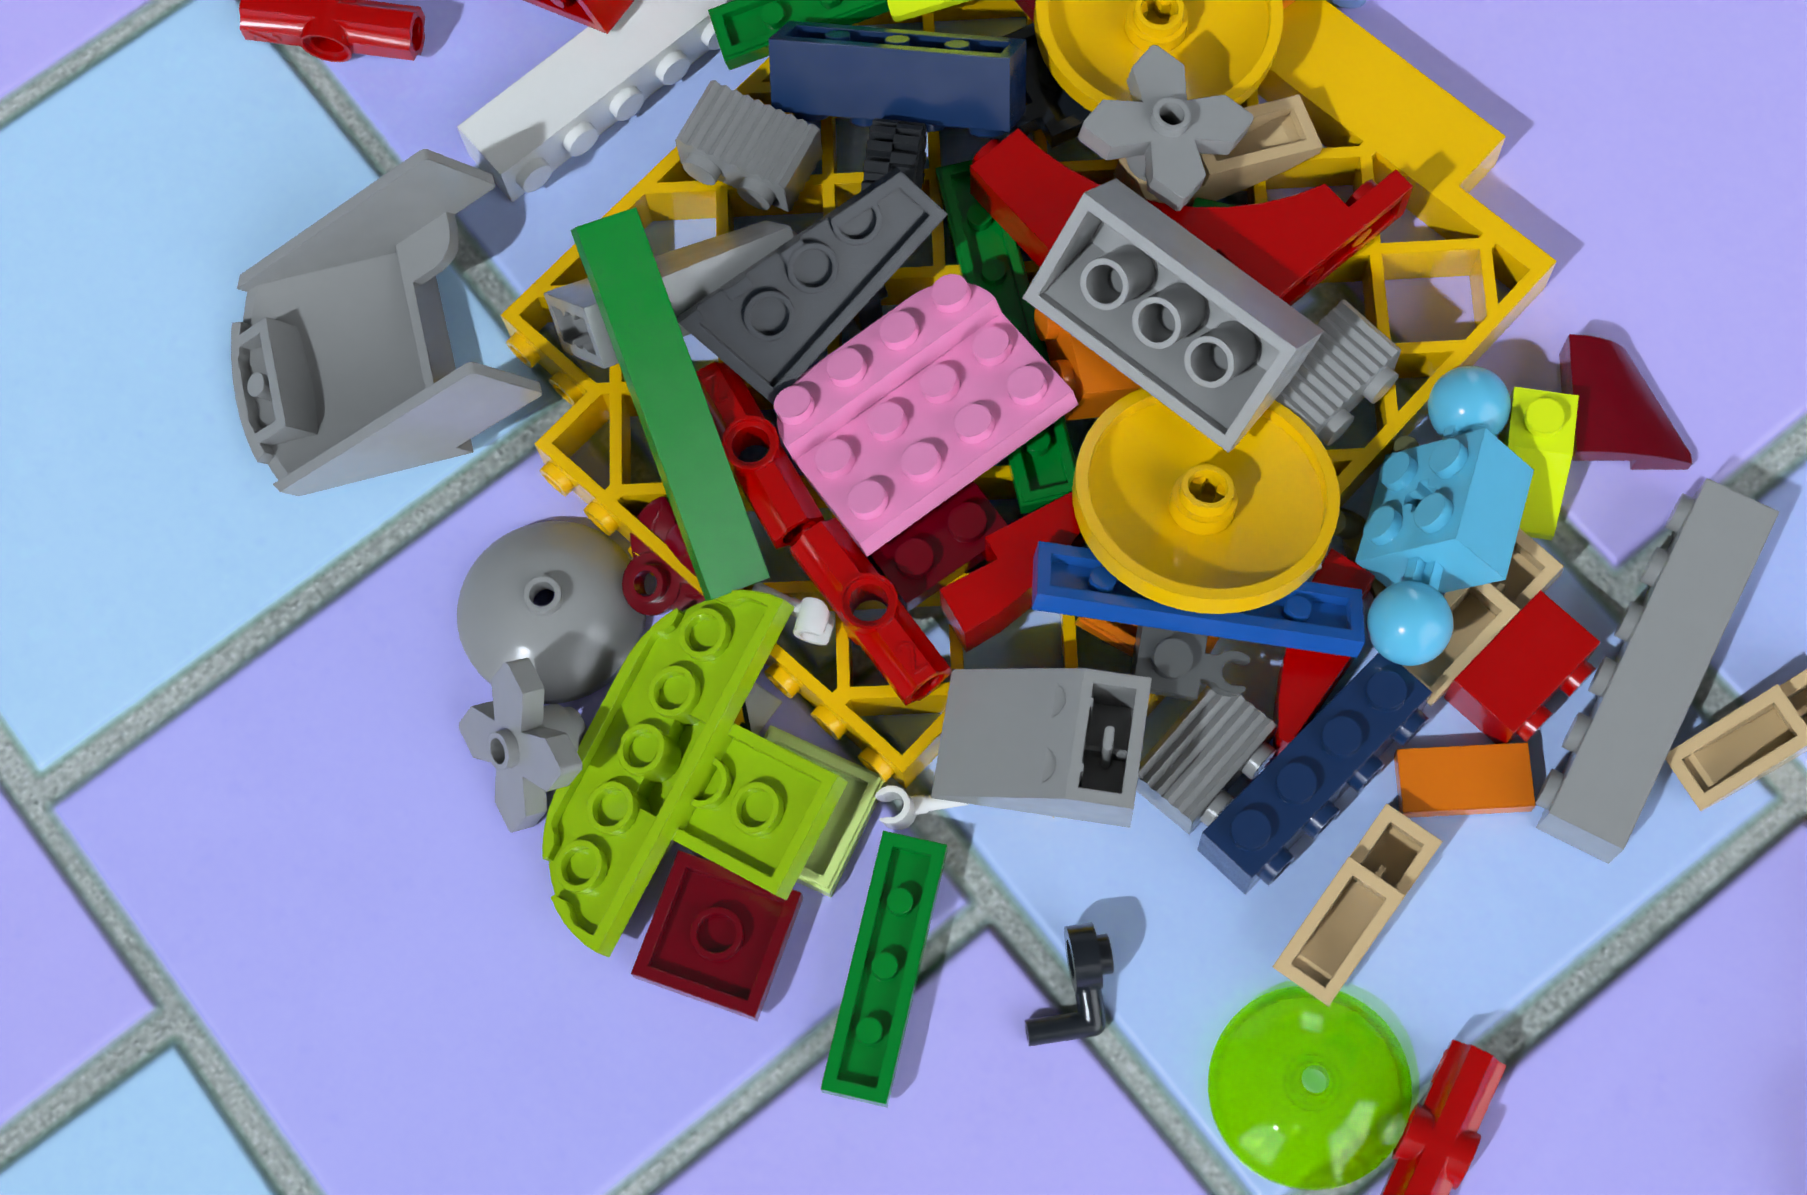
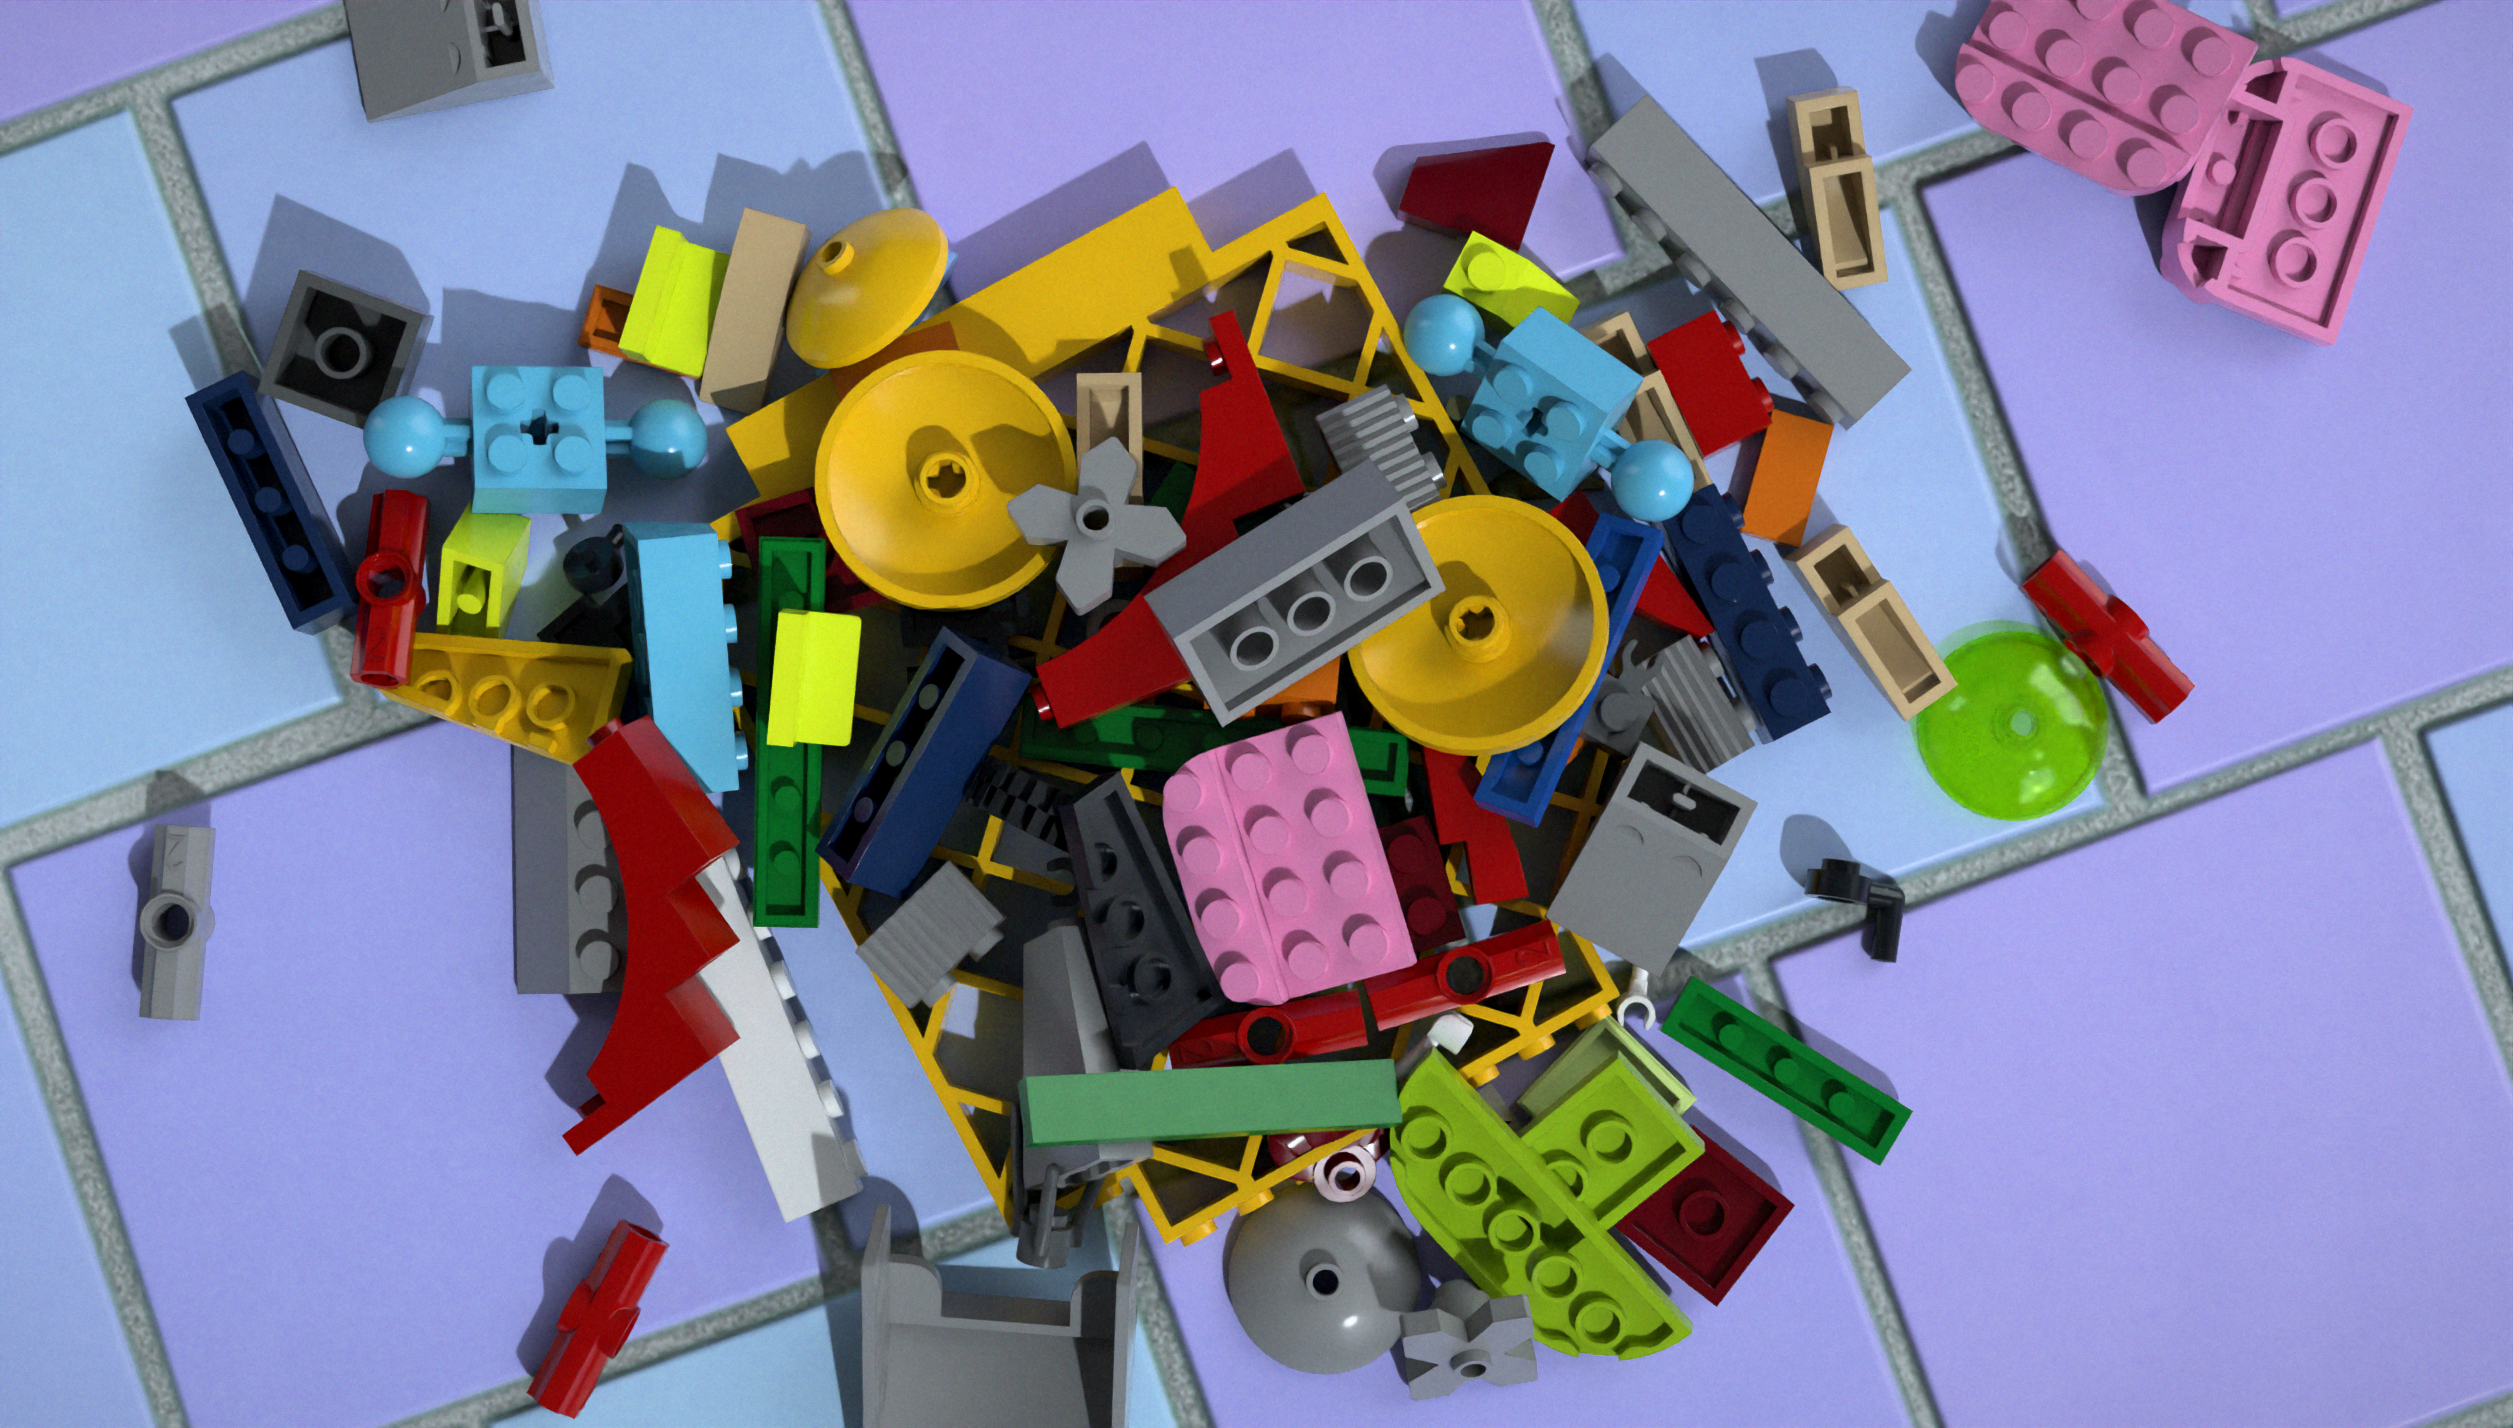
camera: 80 degrees left, 15 degrees up
none -> dark grey plant [1010,1101,1106,1269]

